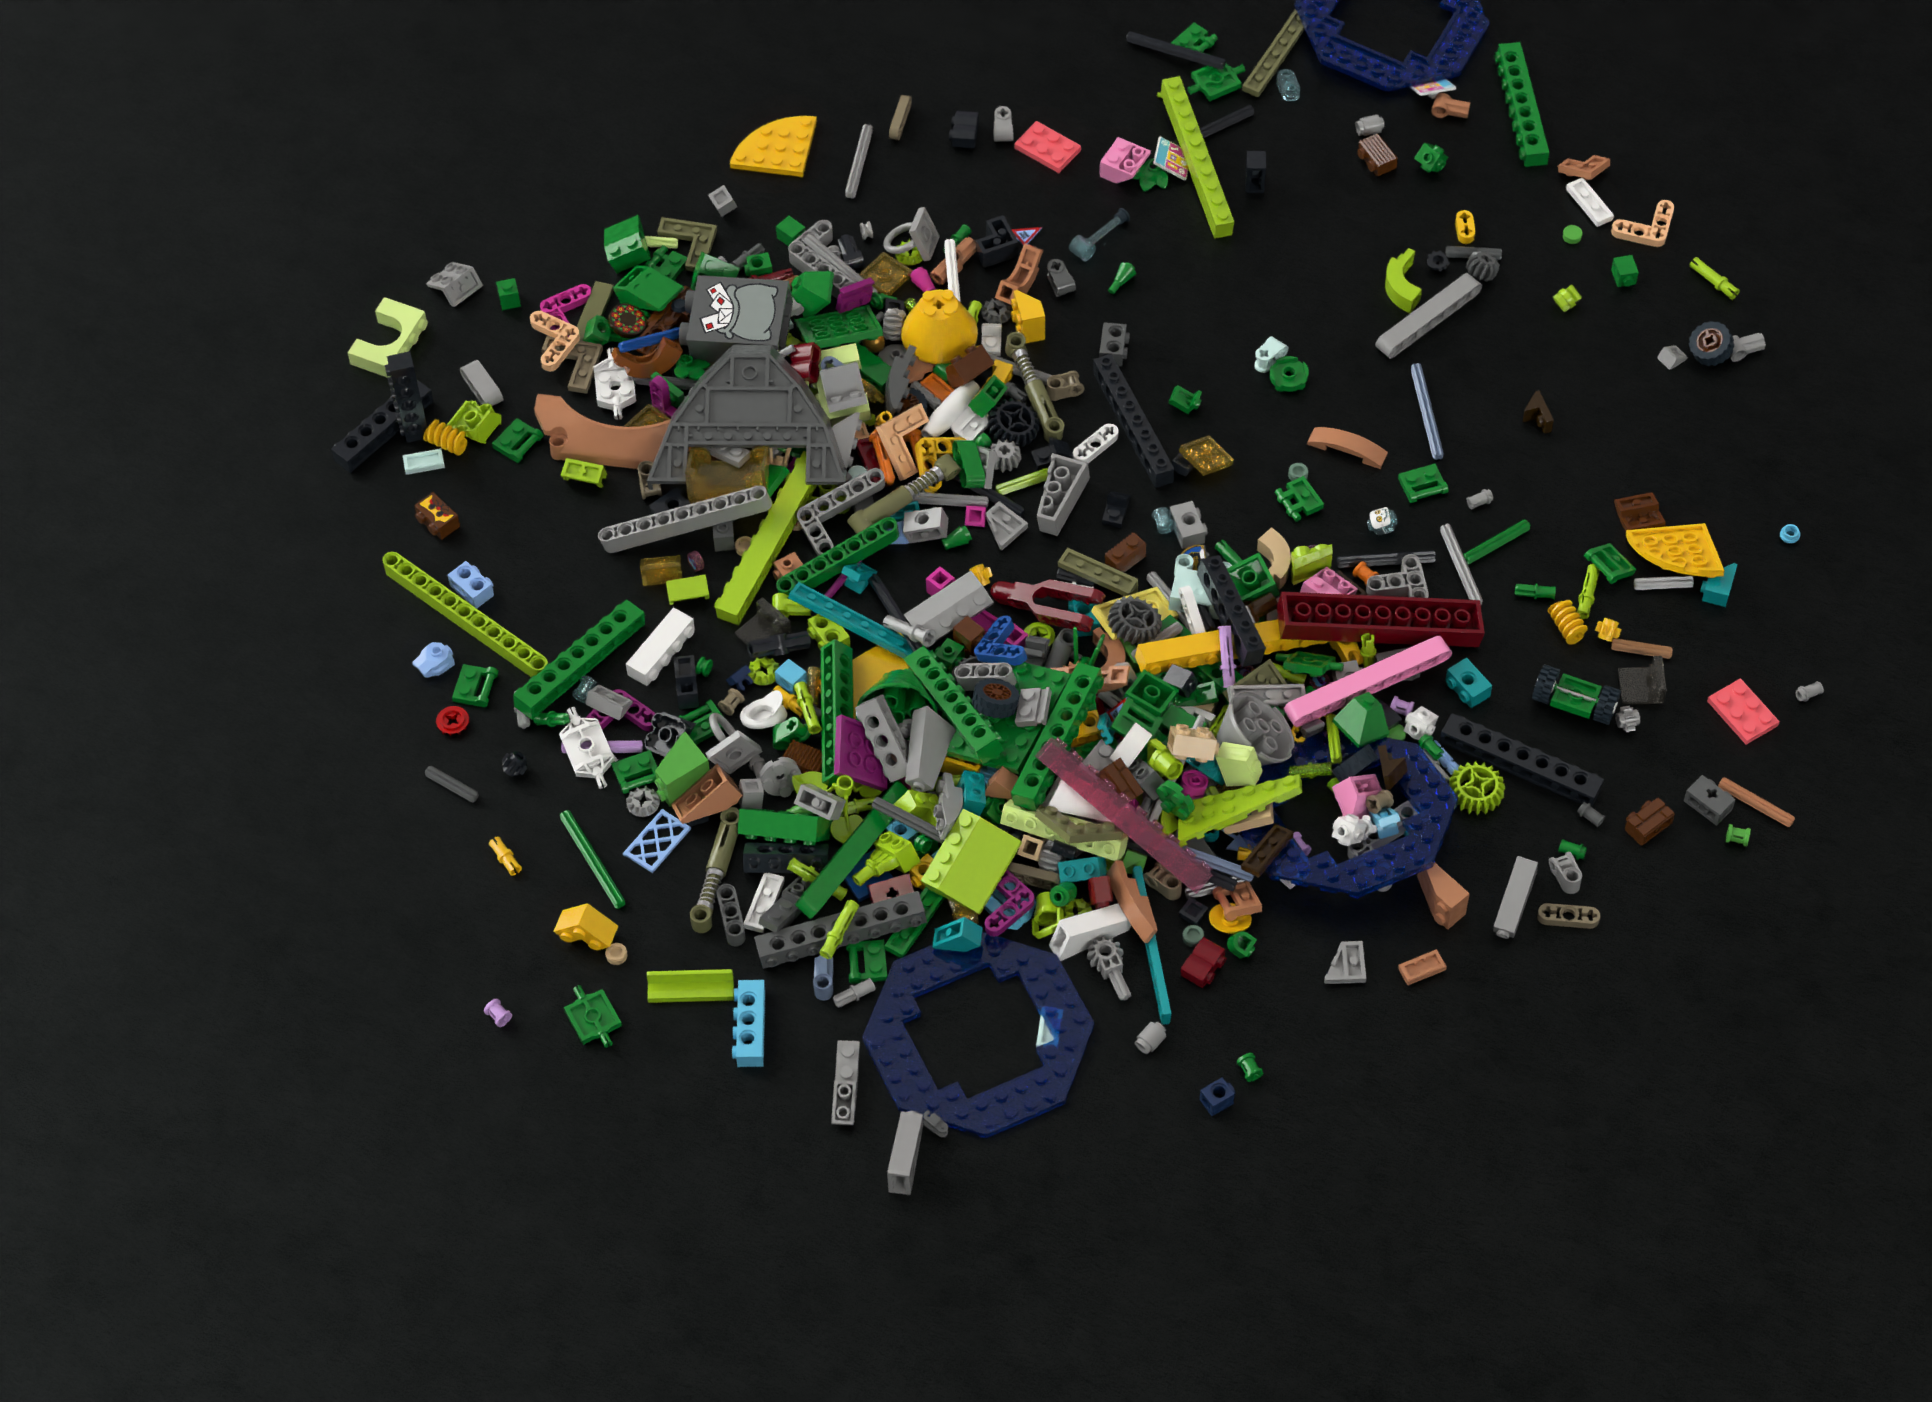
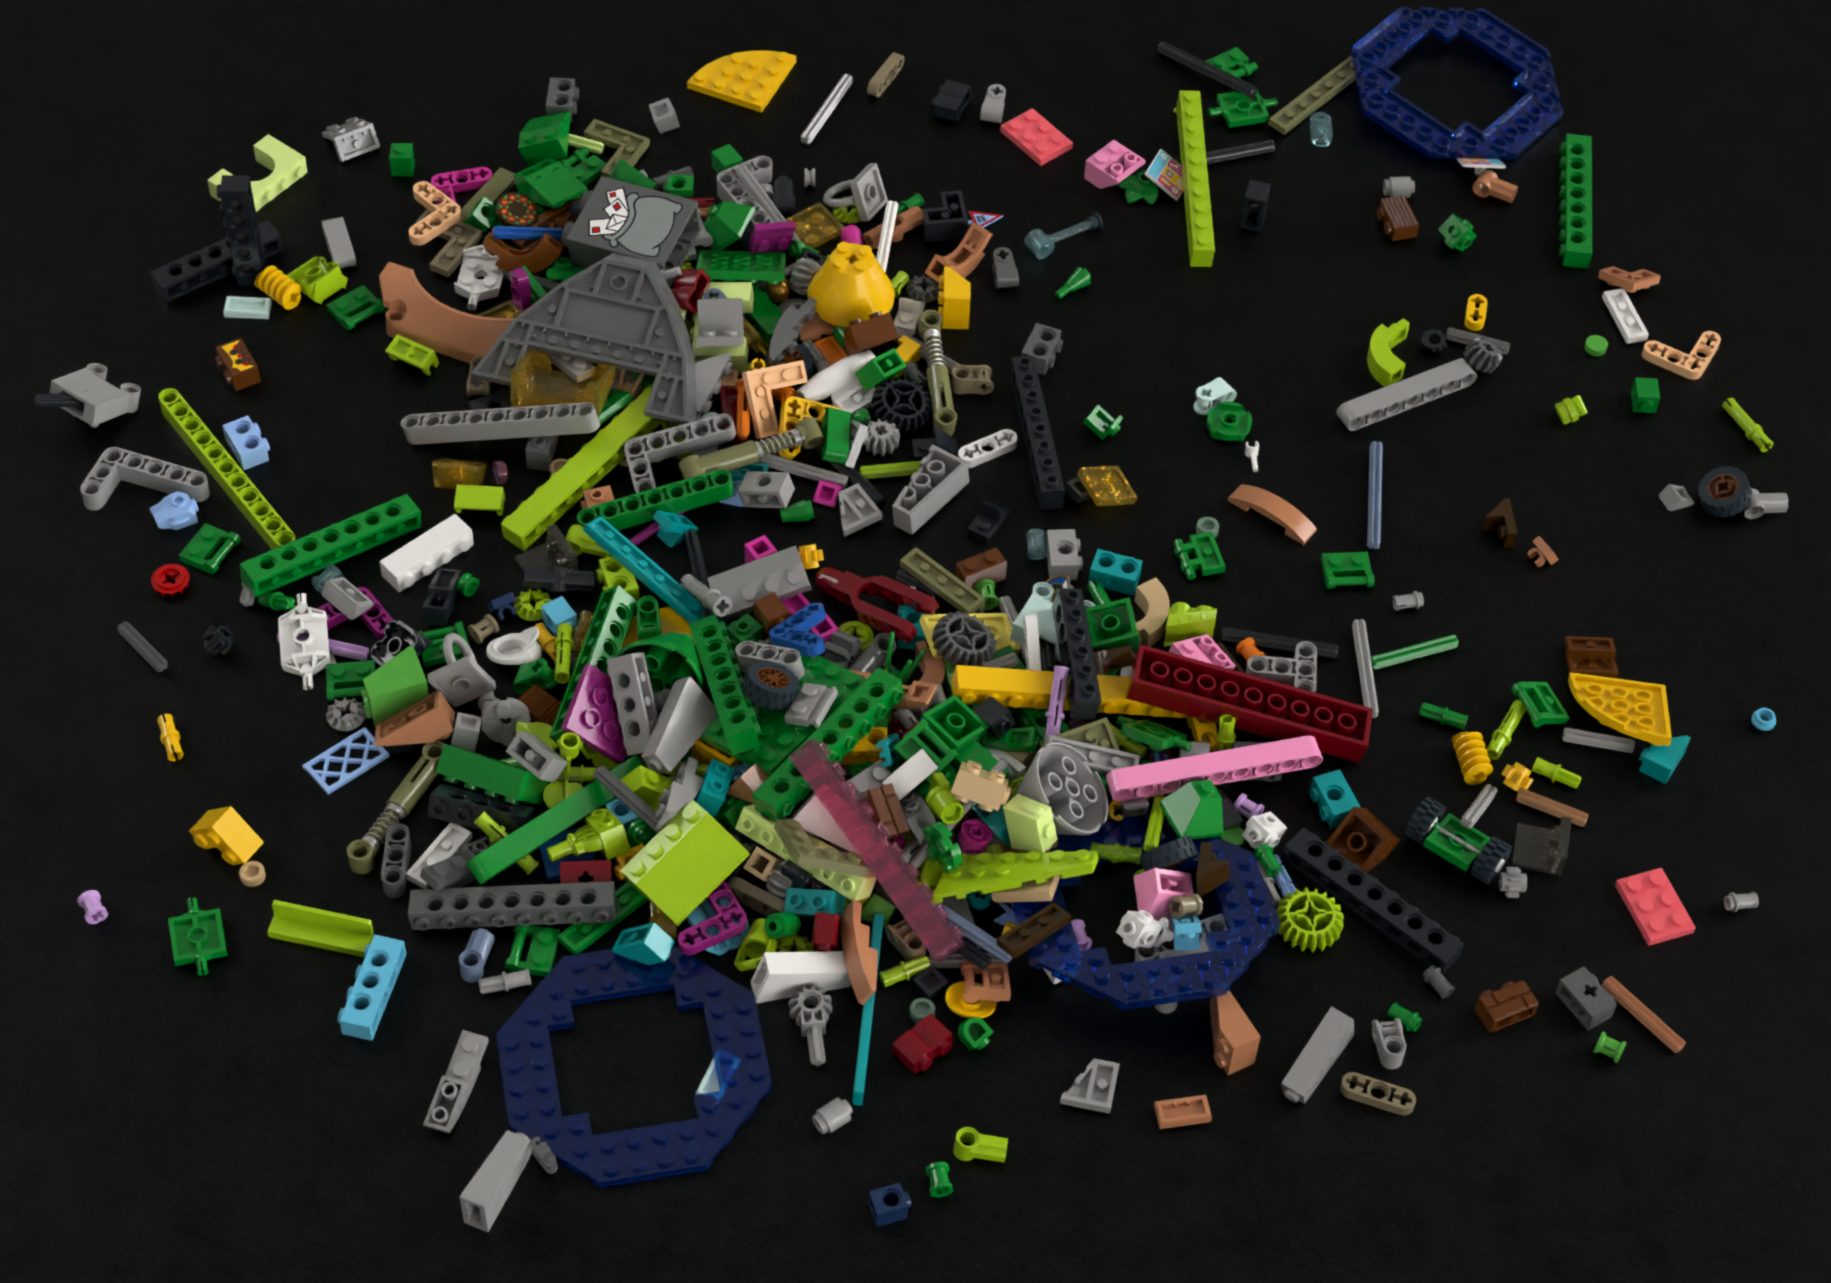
camera: 10 degrees right, 5 degrees down
green axle [560,810,625,909] -> none
lime pin [819,900,859,959] -> none
head [1367,507,1398,536] -> none
none -> light grey piece [34,363,141,428]
none -> light grey beam [80,447,210,511]
none -> dark grey brick [546,78,579,123]
none -> green piece [637,596,662,641]
none -> lime axle [879,955,931,988]
none -> lime piece [953,1127,1008,1163]
none -> bright green bush [974,579,999,610]
none -> teal brick [1089,549,1142,596]
none -> white hand [1245,441,1259,472]
none -> reddish brown slope [1326,807,1401,873]
none -> light grey axle [1460,784,1498,829]
none -> nougat tile [1527,536,1559,567]
none -> lime axle [1532,757,1581,788]

